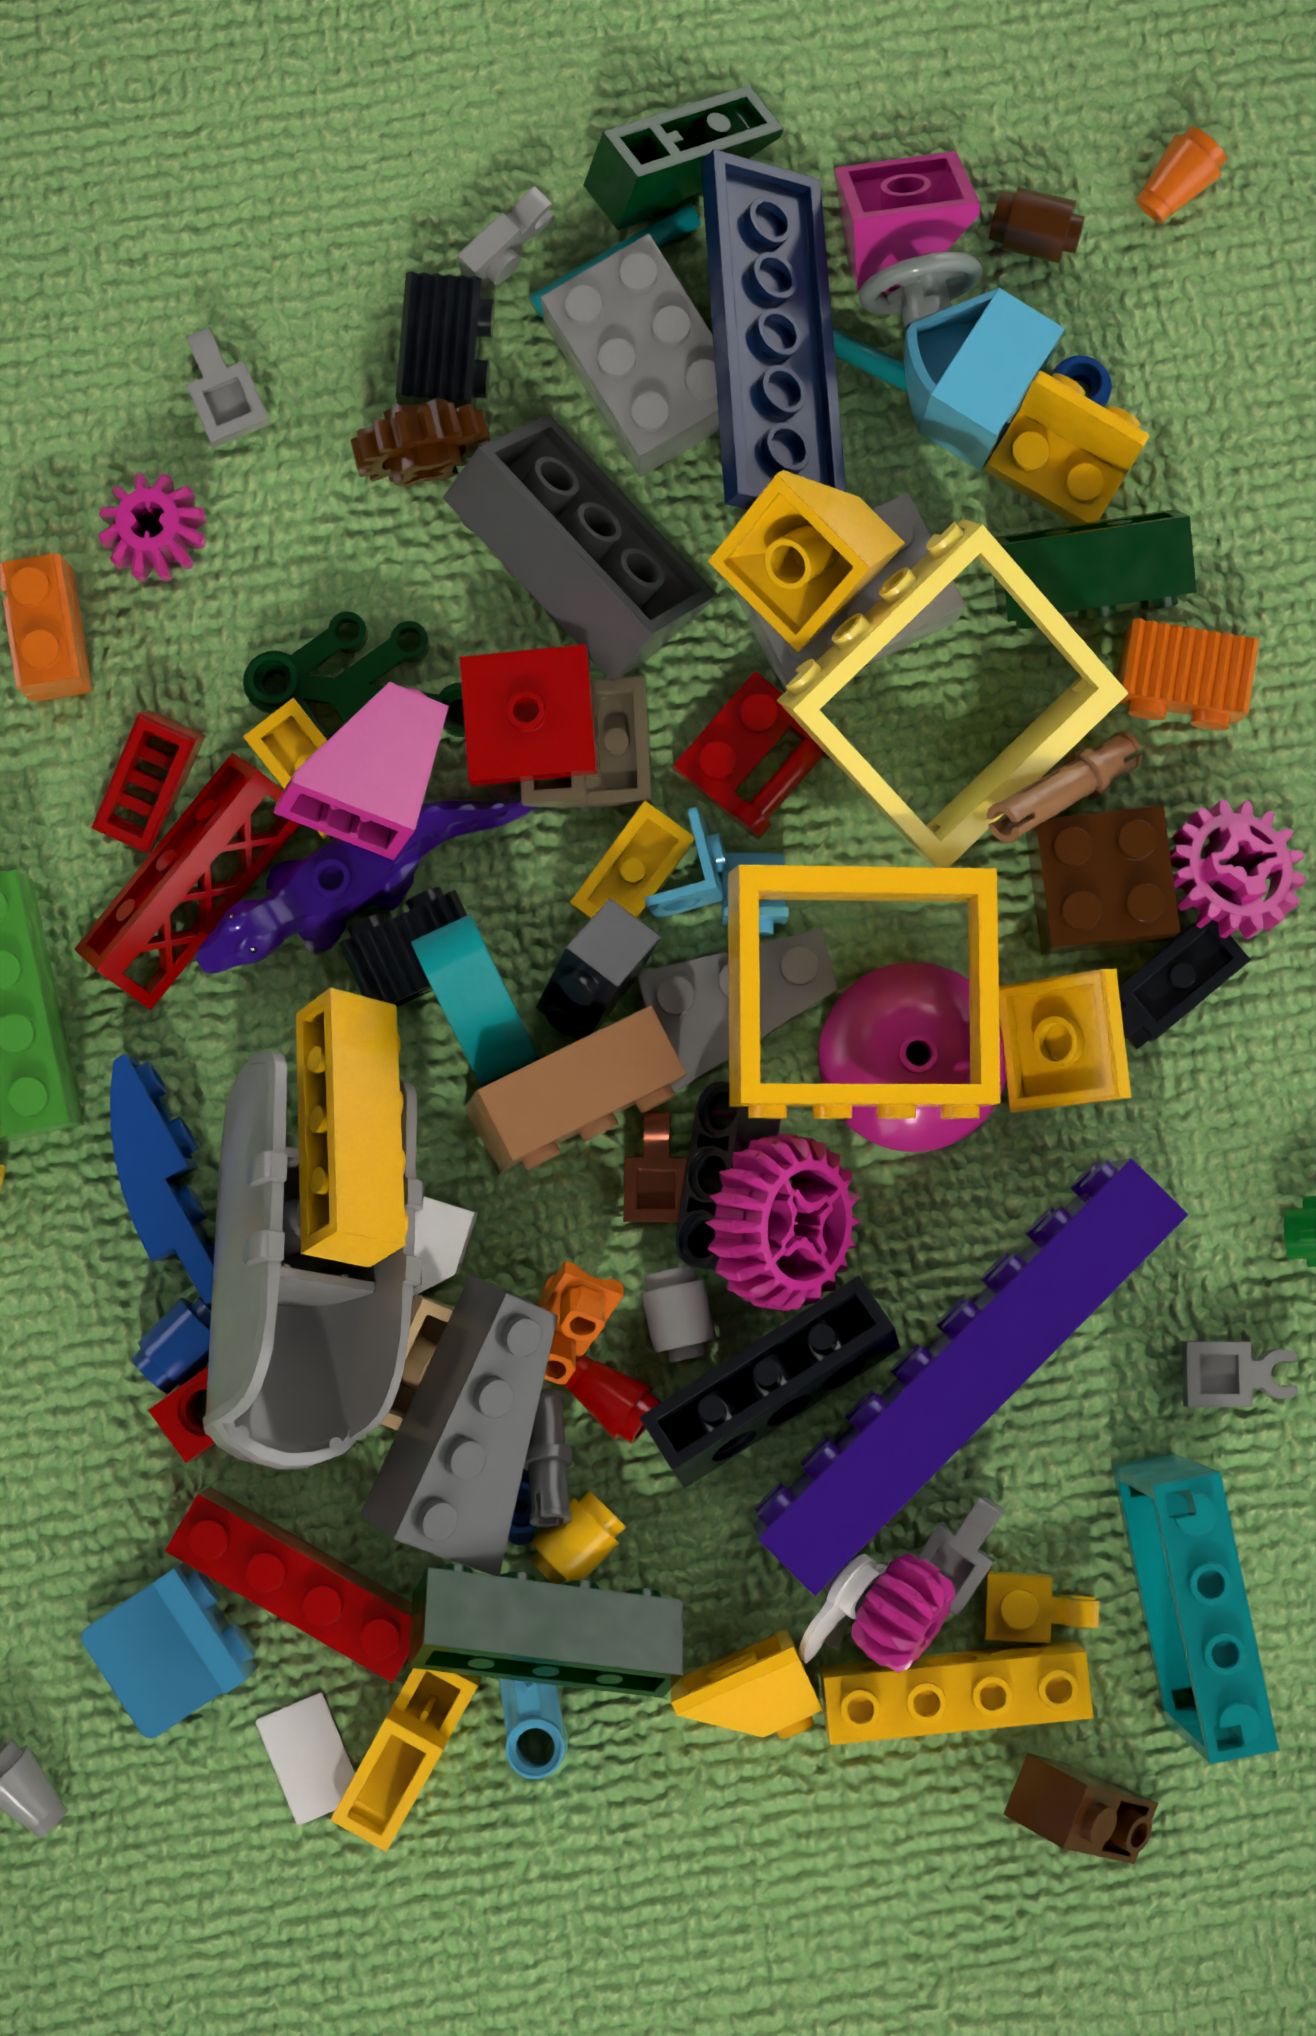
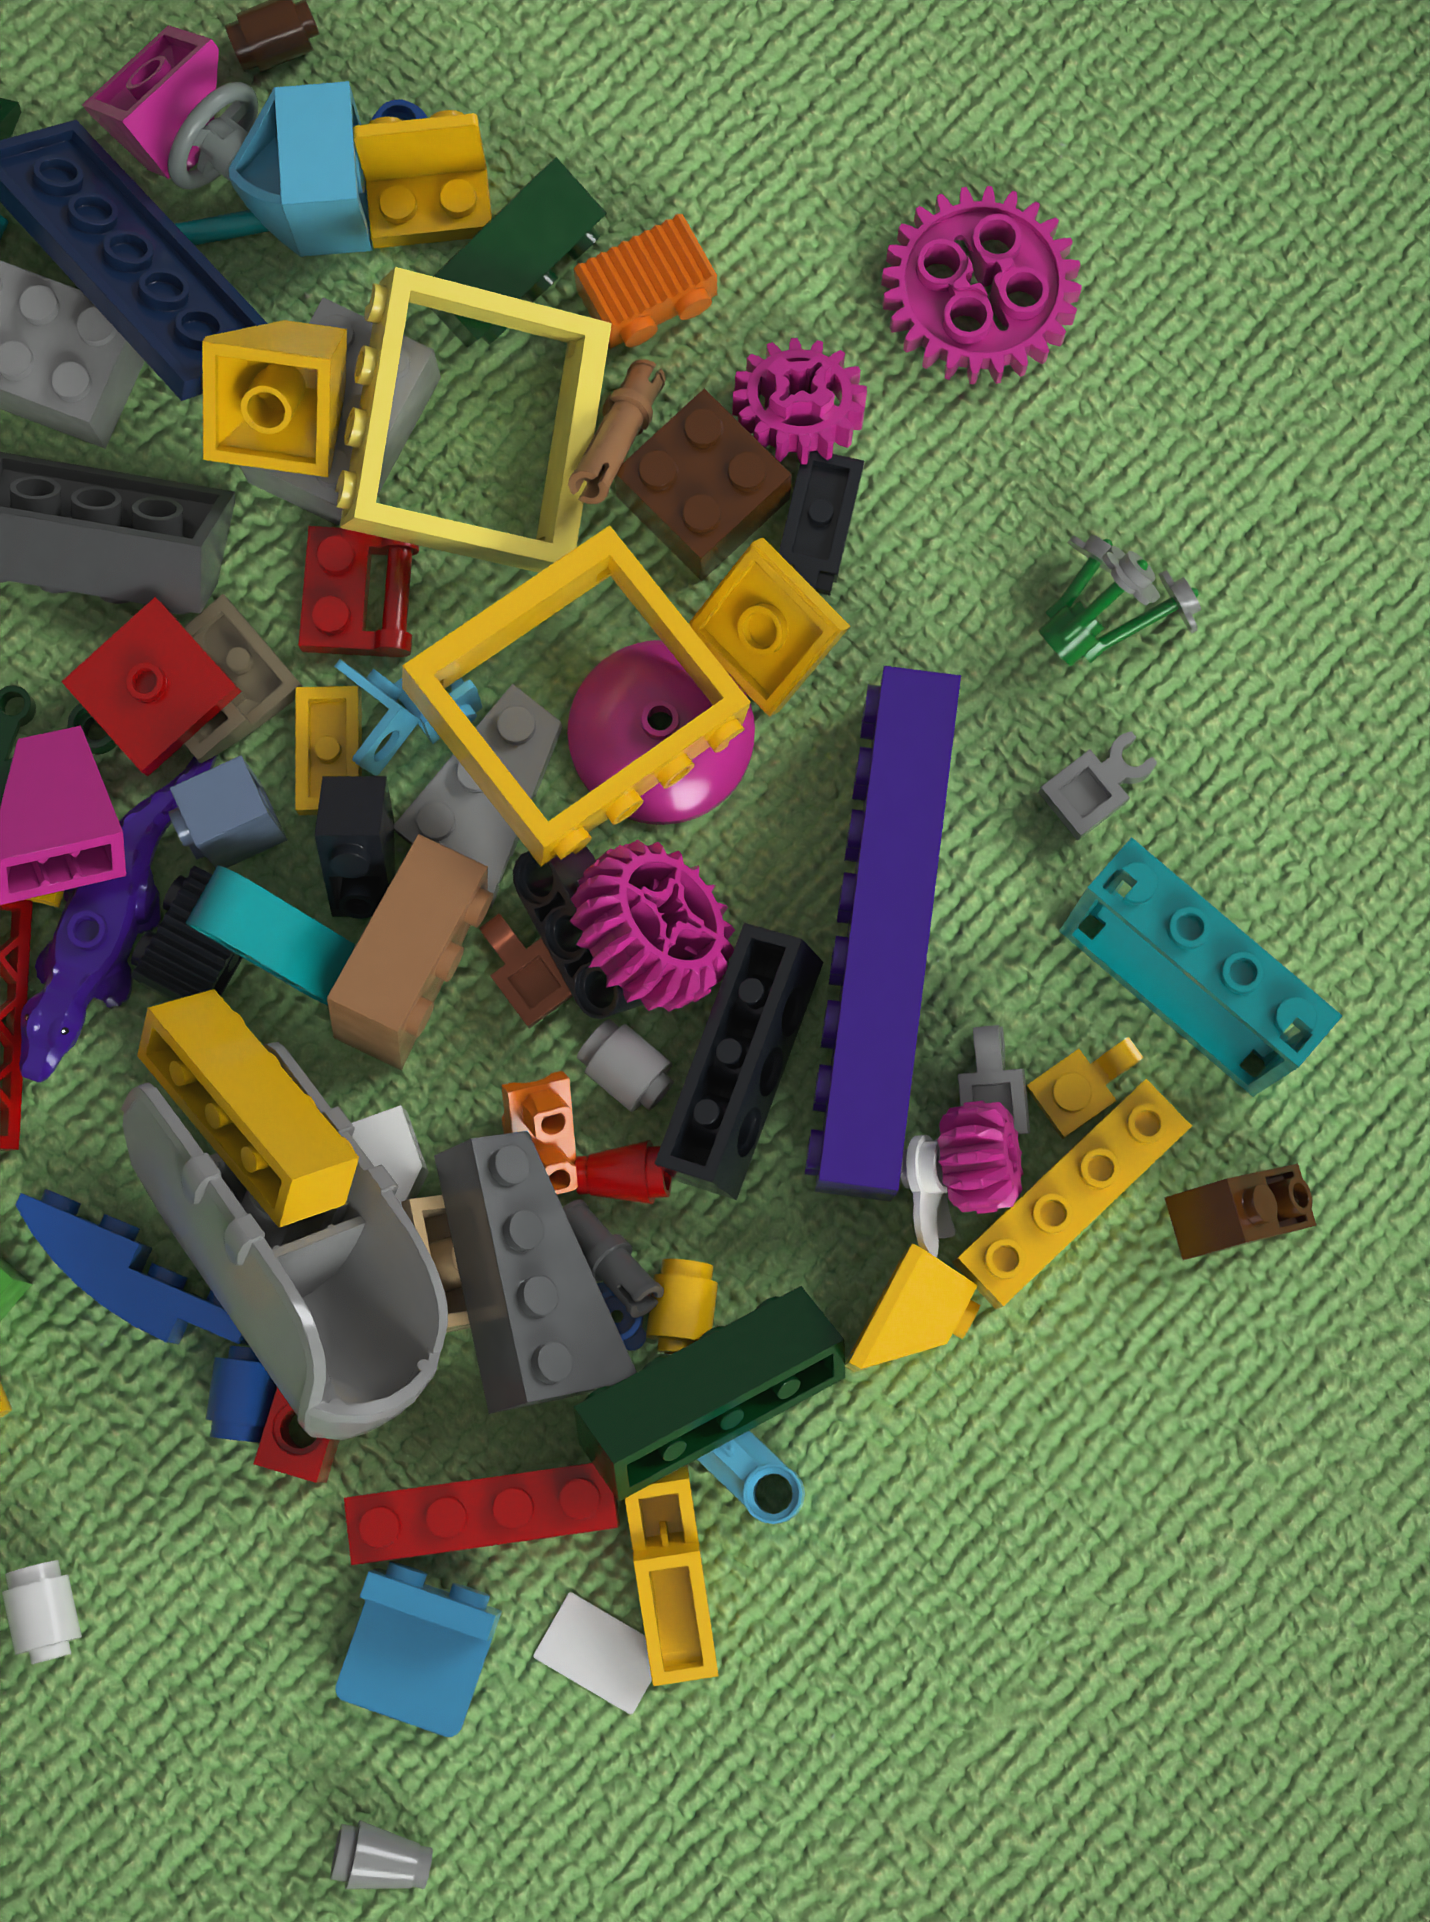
camera: 35 degrees left, 5 degrees down
none -> sand blue brick [168,755,287,868]

